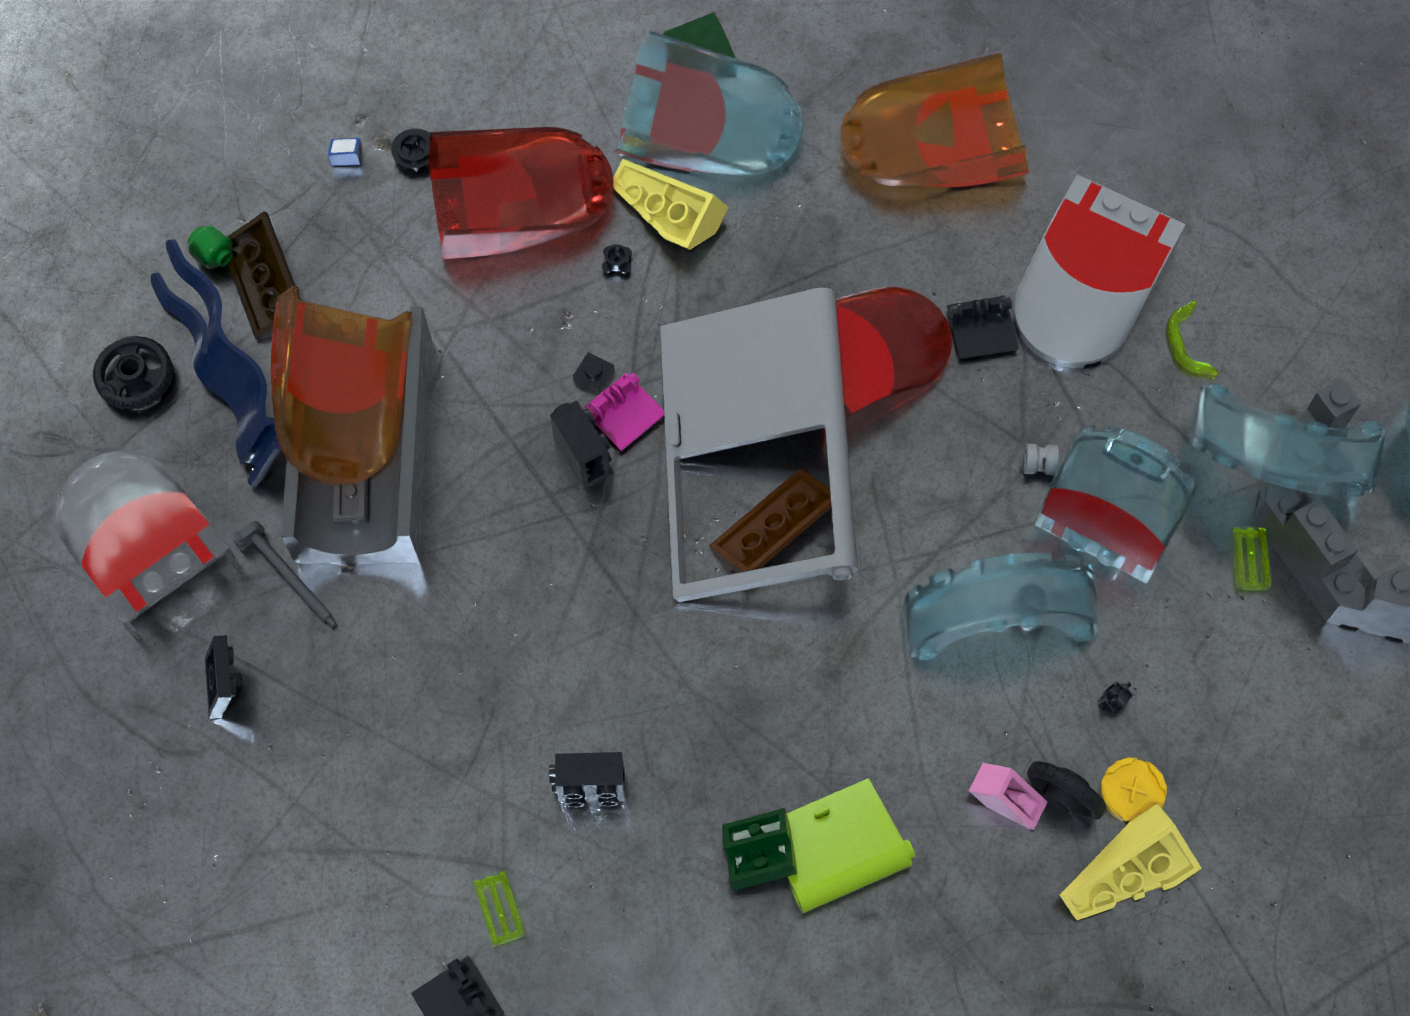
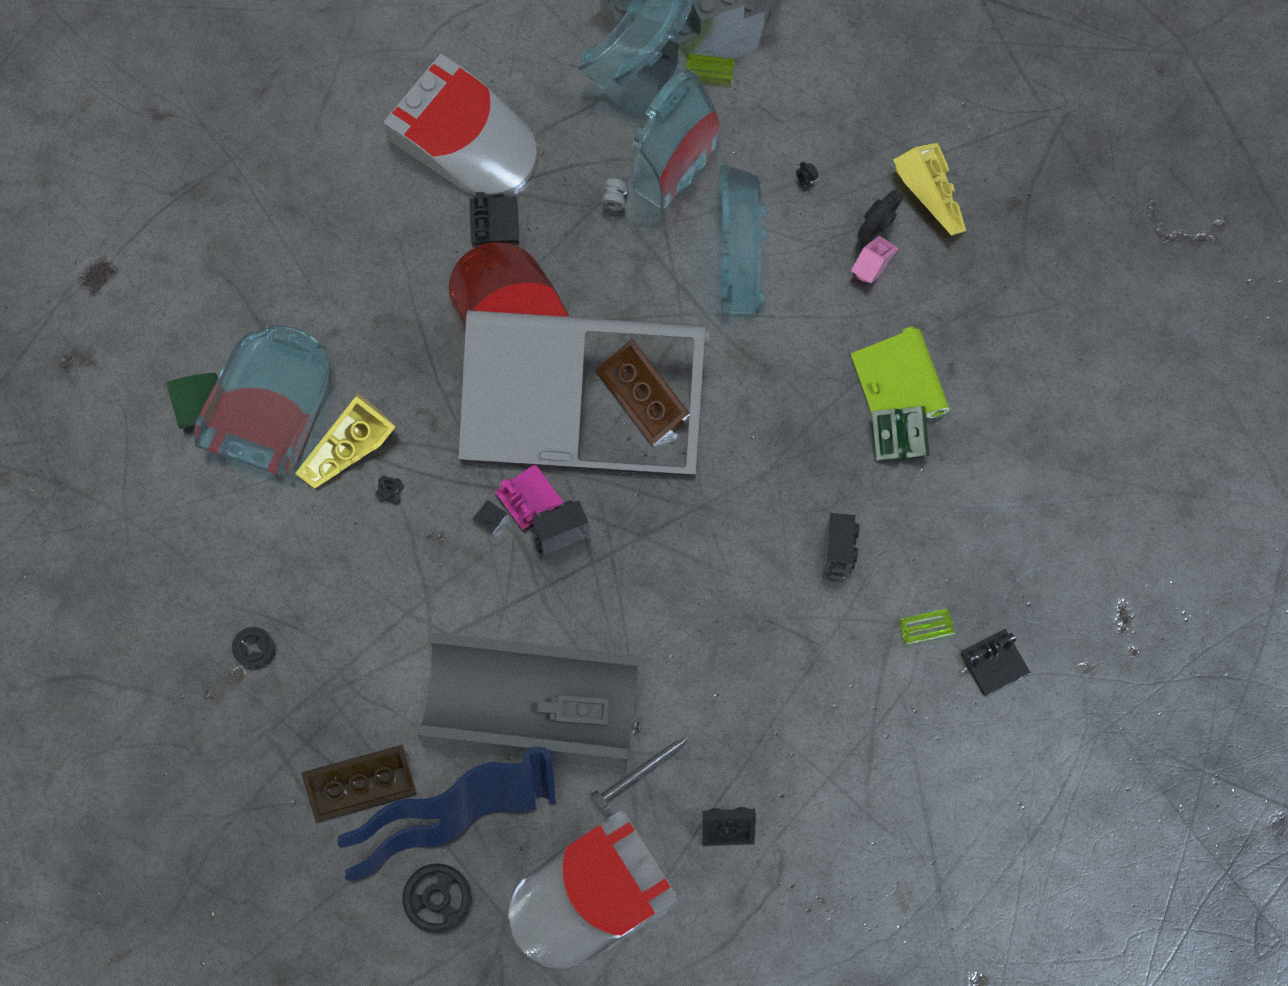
camera: 85 degrees left, 5 degrees up
green head [188,225,233,269] -> none
clear orange windscreen [271,286,412,486] -> none
slope [328,138,361,166] -> none
clear red windscreen [427,127,613,259] -> none
clear orange windscreen [841,52,1029,187] -> none
yellow tile [1100,757,1167,823] -> none
clear neon green animal [1167,300,1219,376] -> none

